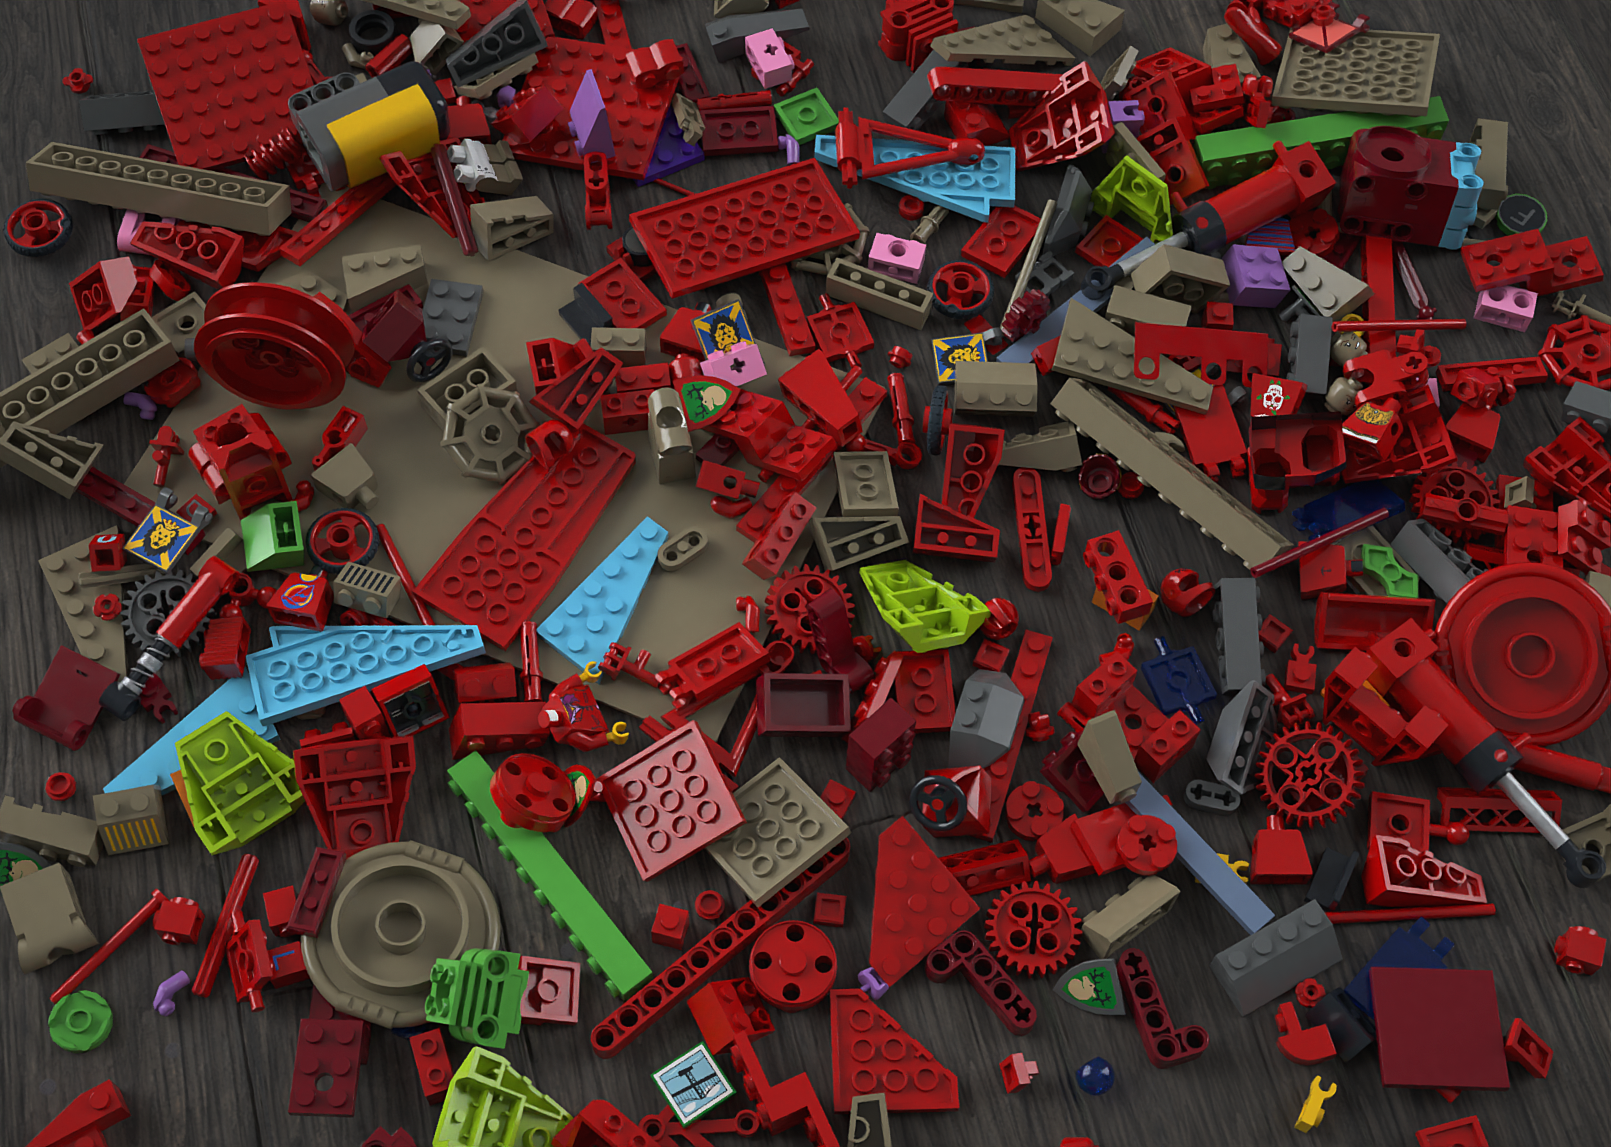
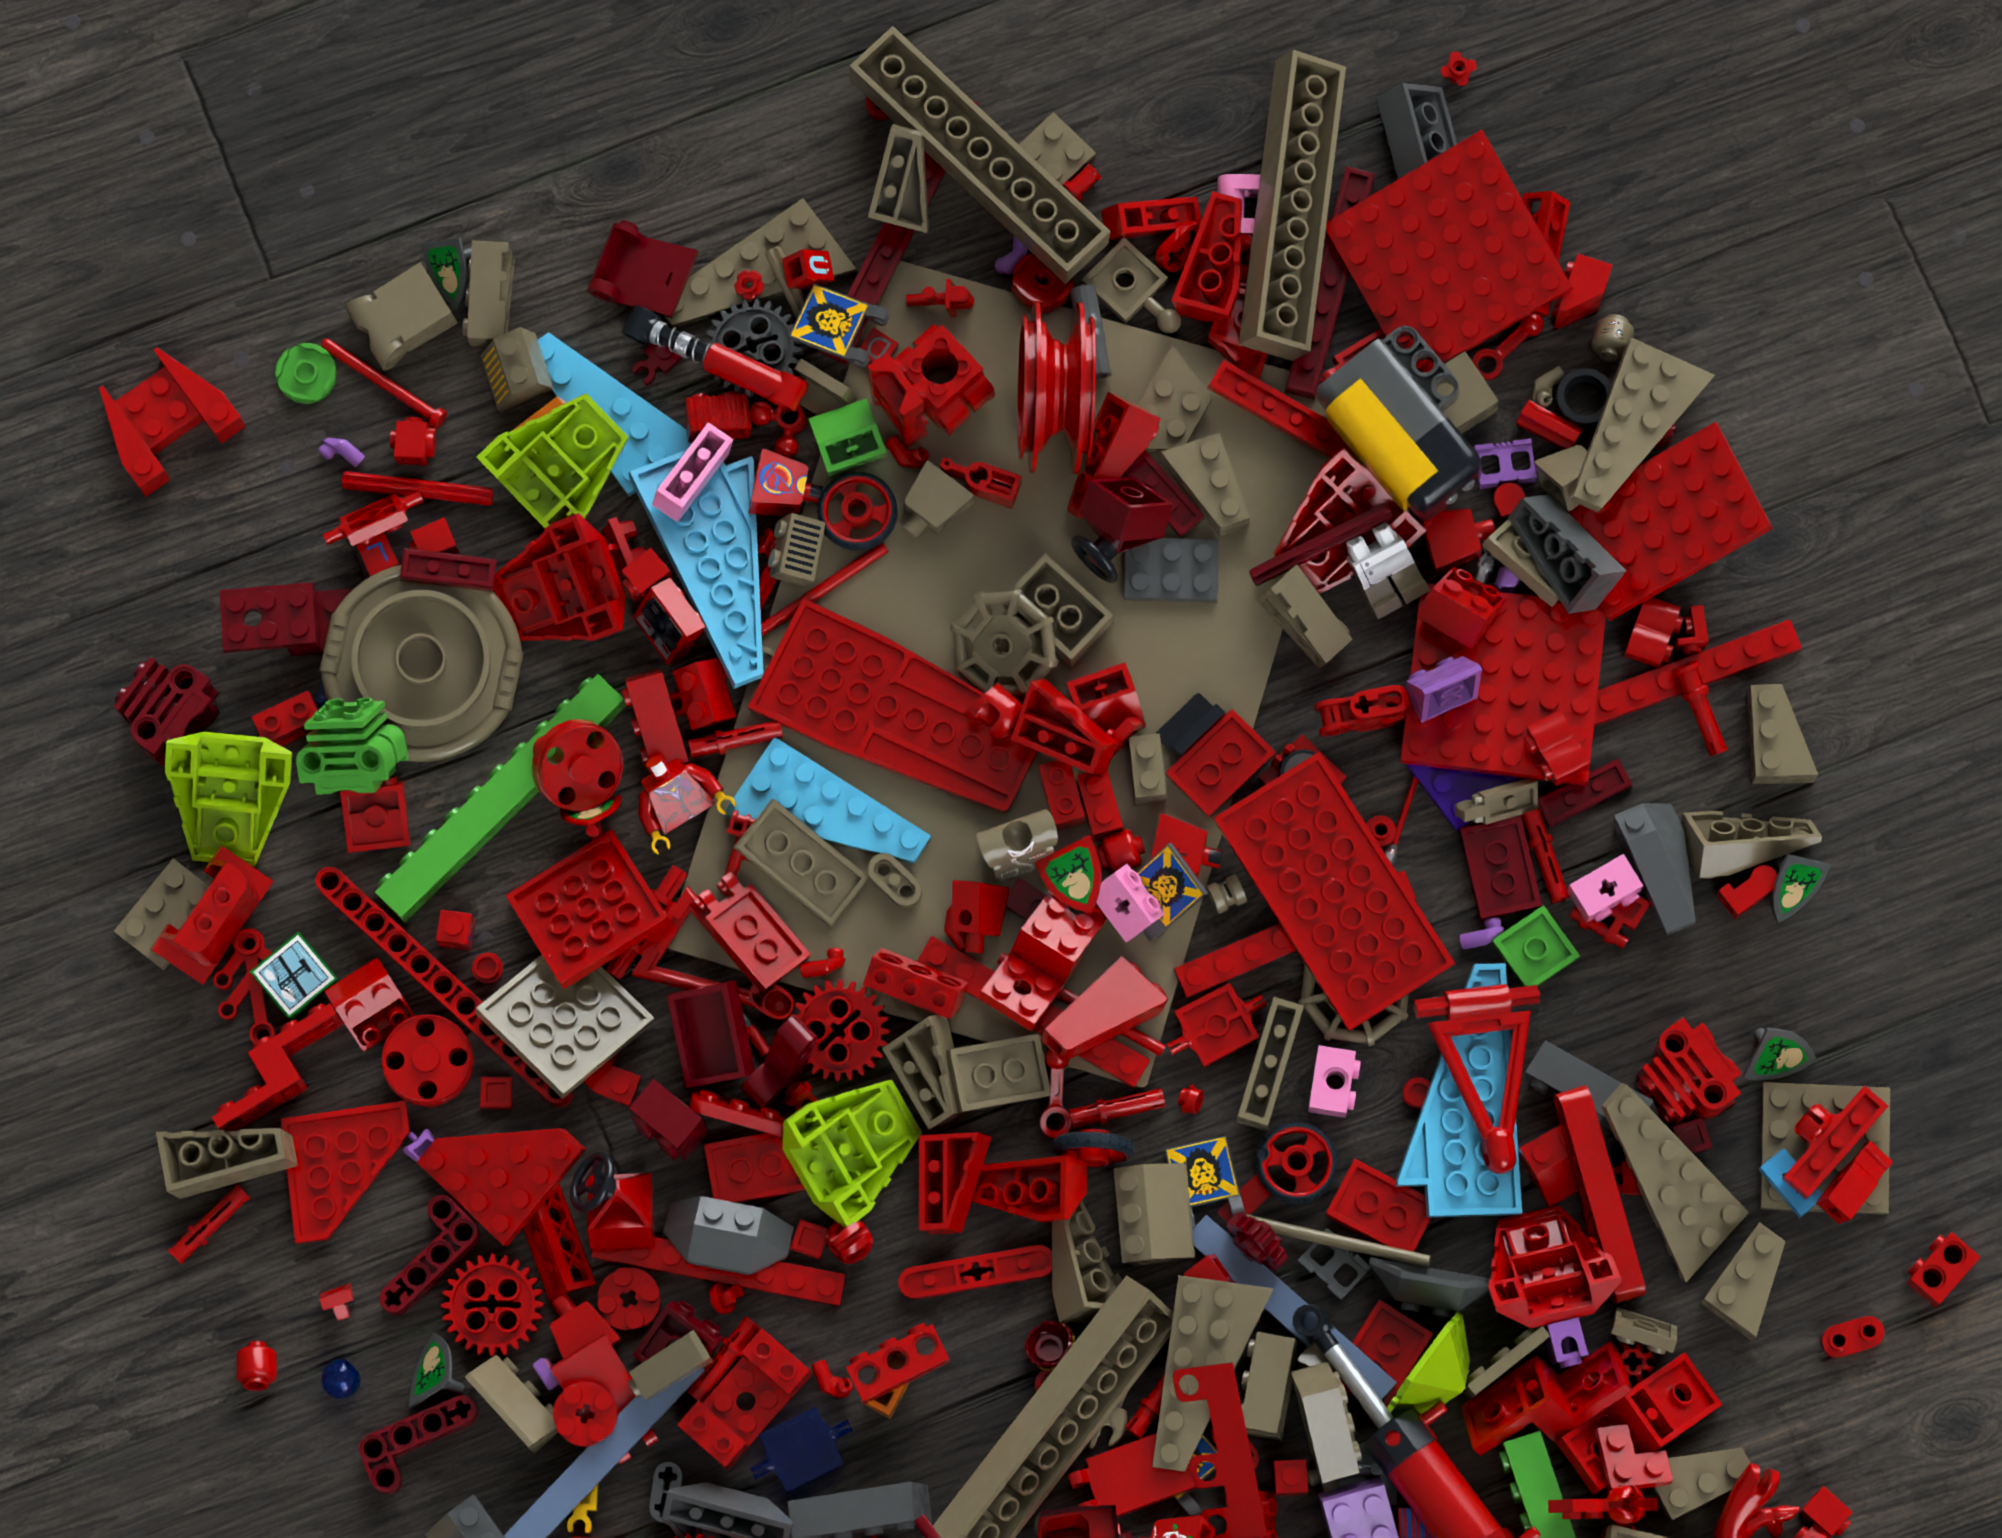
camera: 90 degrees right, 15 degrees up
red wheel [3,198,73,257] -> none
red plate [45,772,76,801] -> none
red slope [69,256,137,331] -> none
red piece [244,127,302,180] -> none
dark tan axle [910,205,949,244] -> none
red tile [1050,504,1071,565] -> none
red helmet [1160,568,1215,617] -> none
none -> medium lavender tile [533,1358,562,1391]
none -> bright pink brick [652,423,734,522]
none -> dark tan tile [733,799,870,927]

